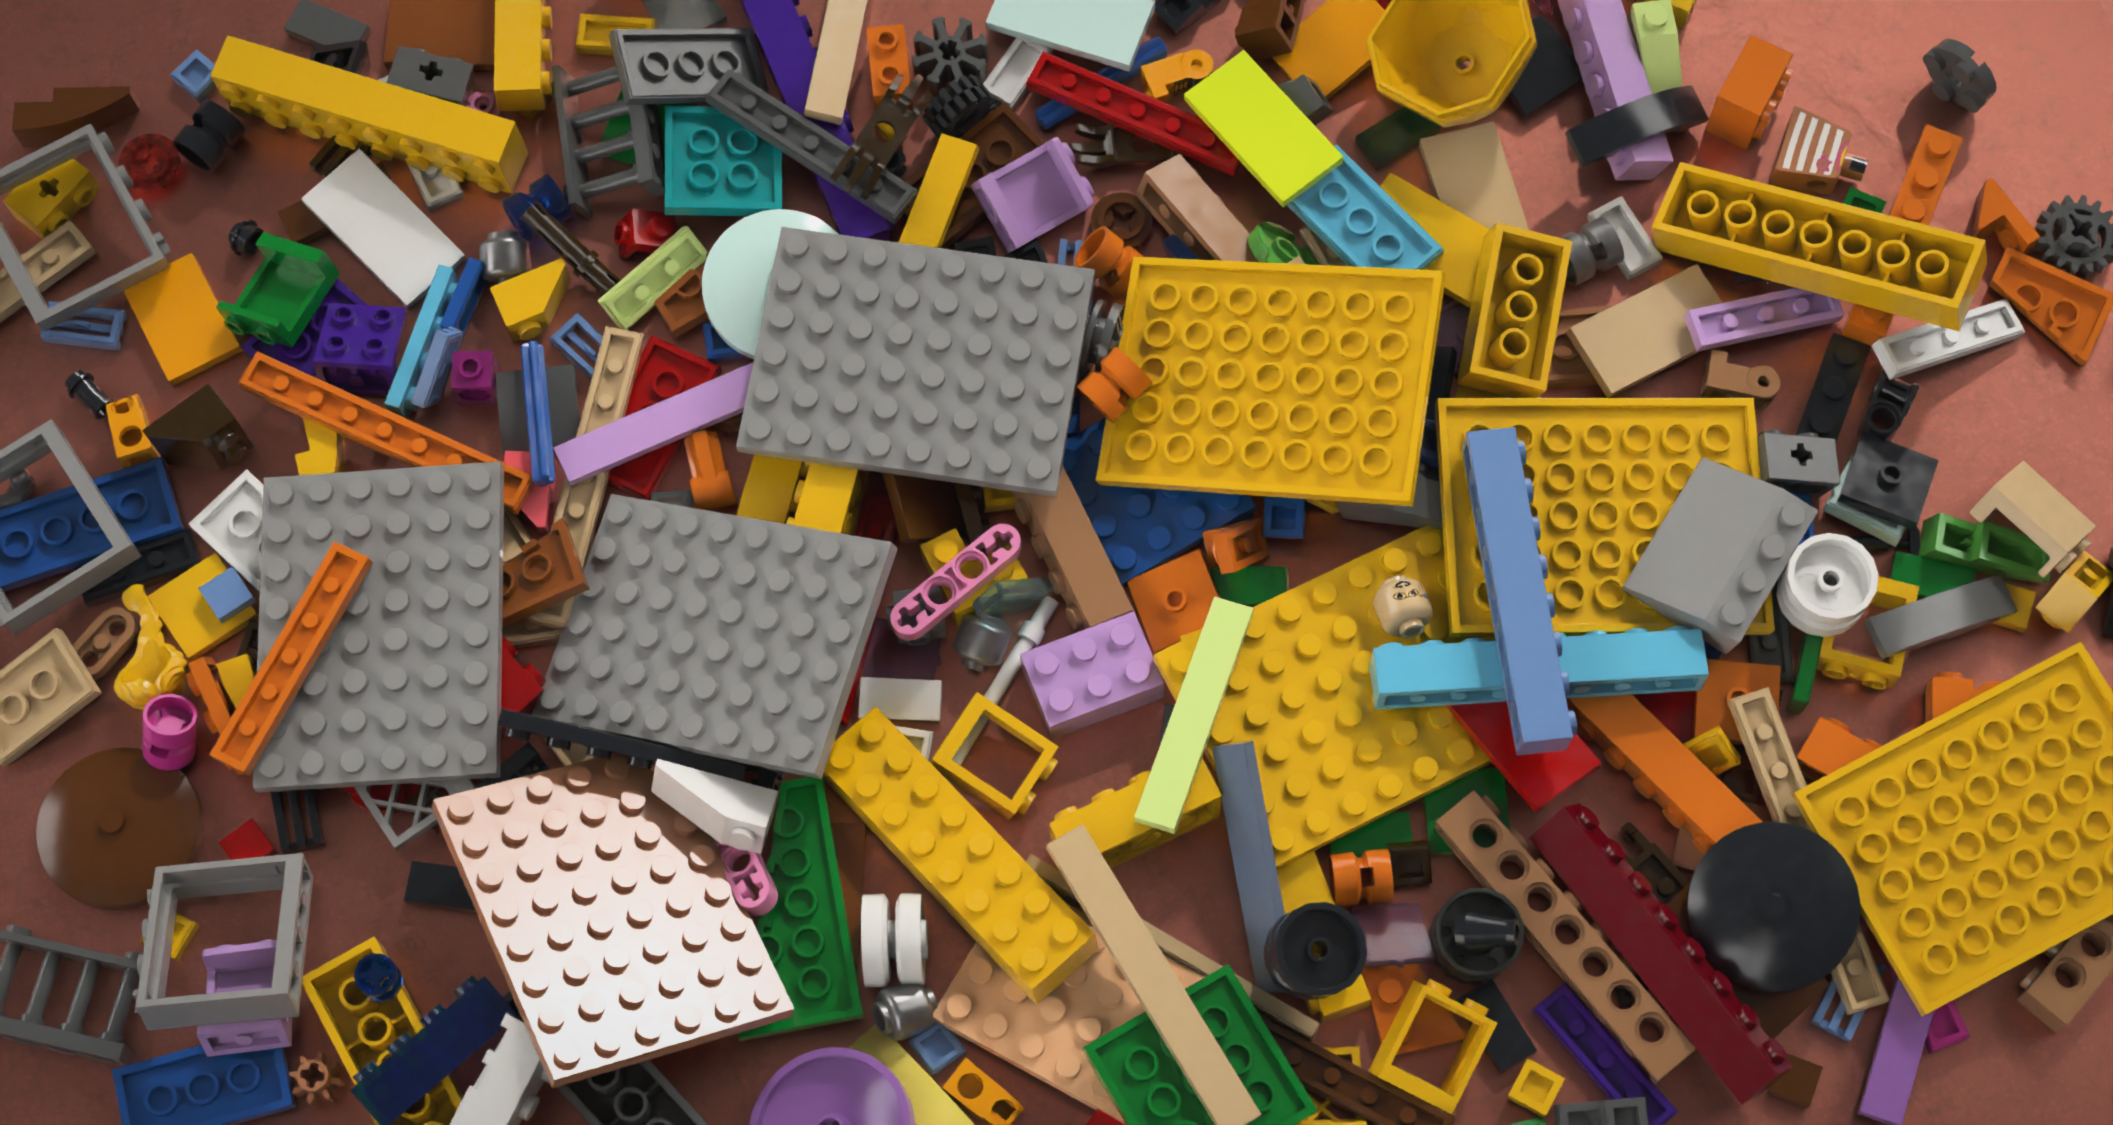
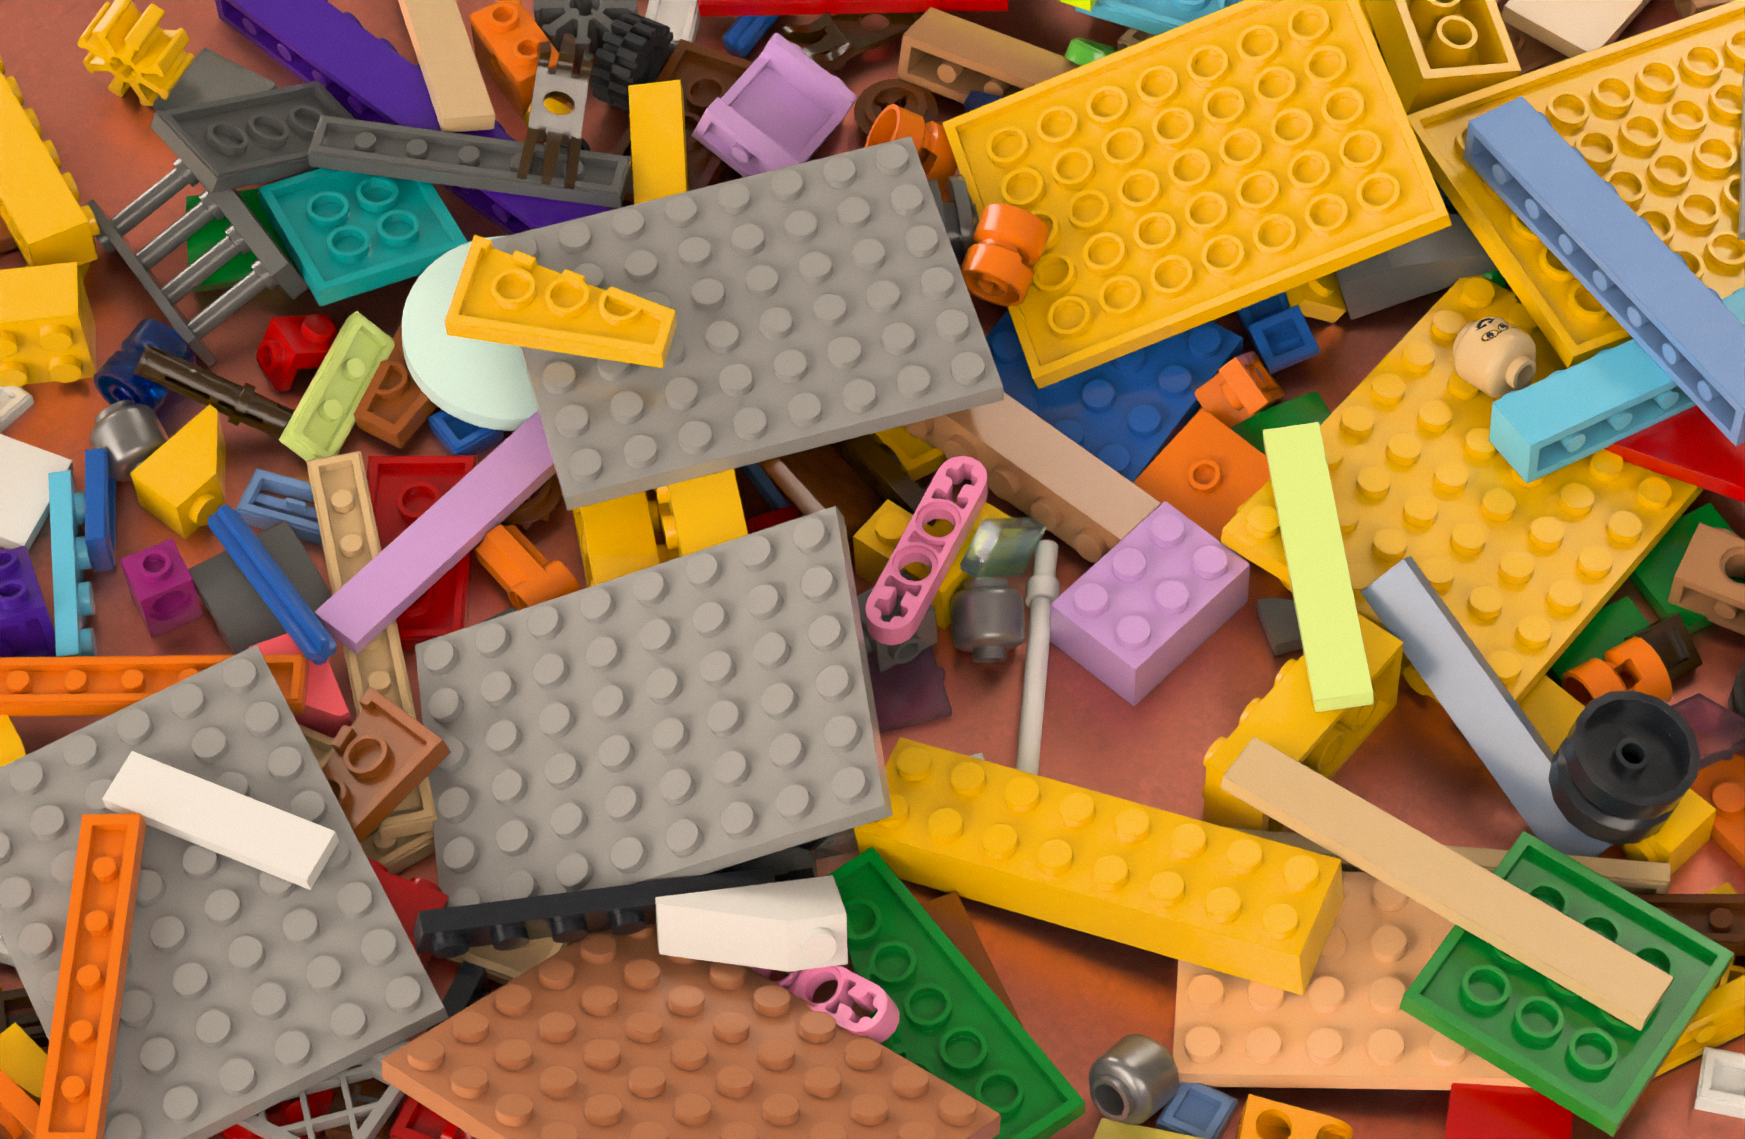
camera: 25 degrees left, 15 degrees down
medium blue tile [411,326,464,408] -> none
yellow tile [575,13,657,56] -> none
white tile [858,677,943,722] -> none
white wheel [861,893,928,987] -> none
yellow window [930,692,1059,820] -> none
none -> white tile [102,751,339,890]
none -> yellow wing [444,234,677,368]

